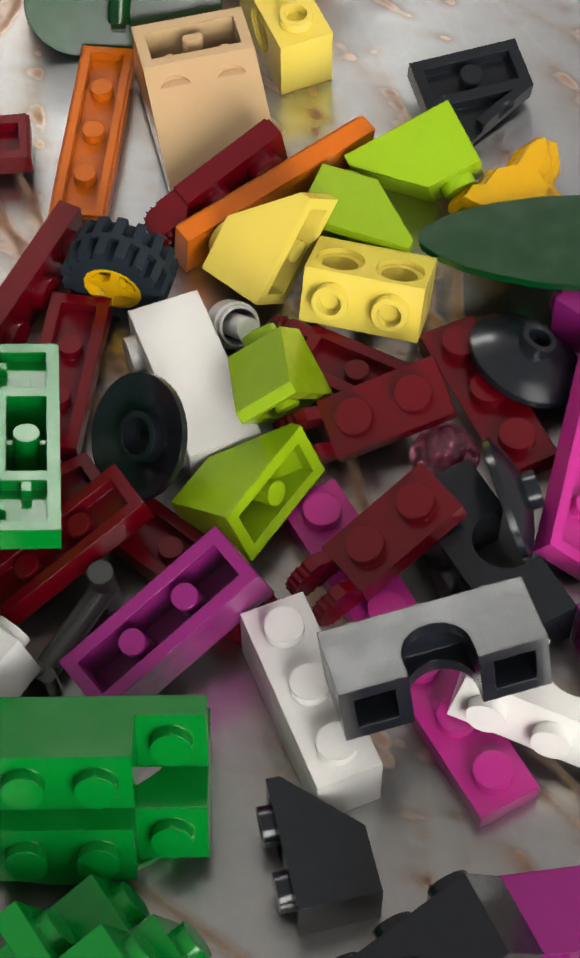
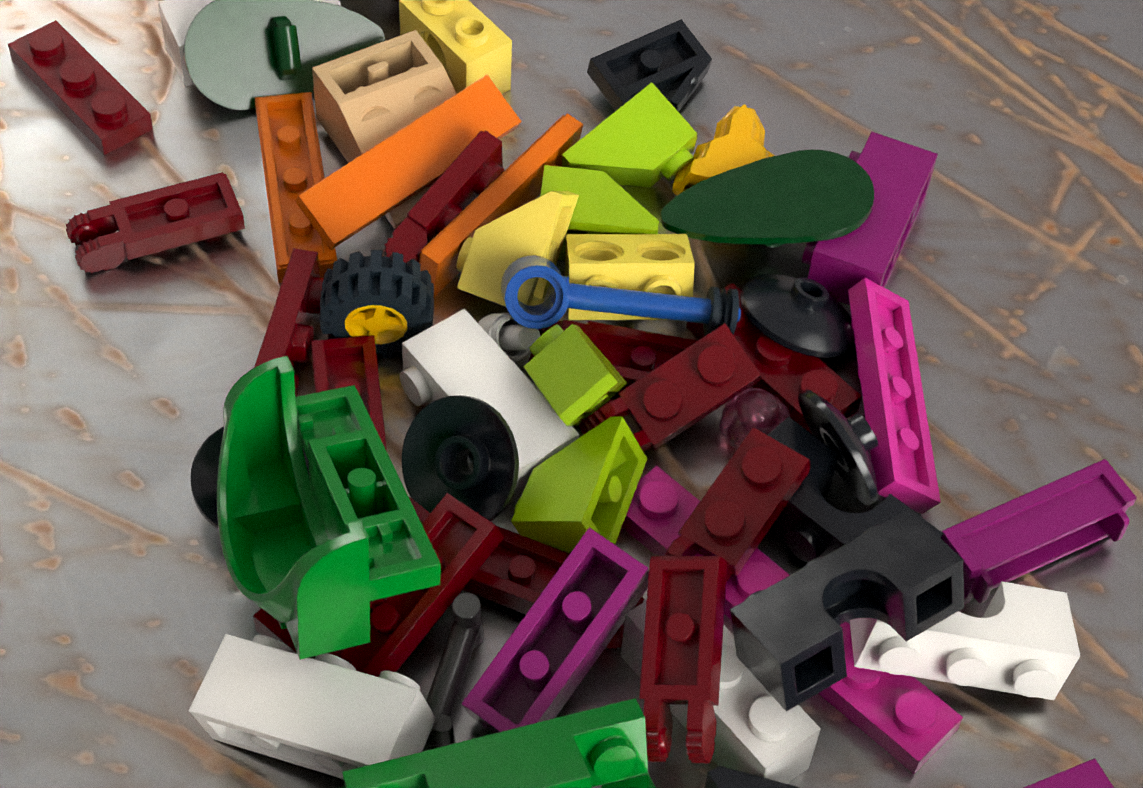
camera: 20 degrees left, 5 degrees down
none -> orange tile [295,75,522,250]
none -> blue piece [501,255,741,336]
none -> dark red hinge [639,556,728,764]

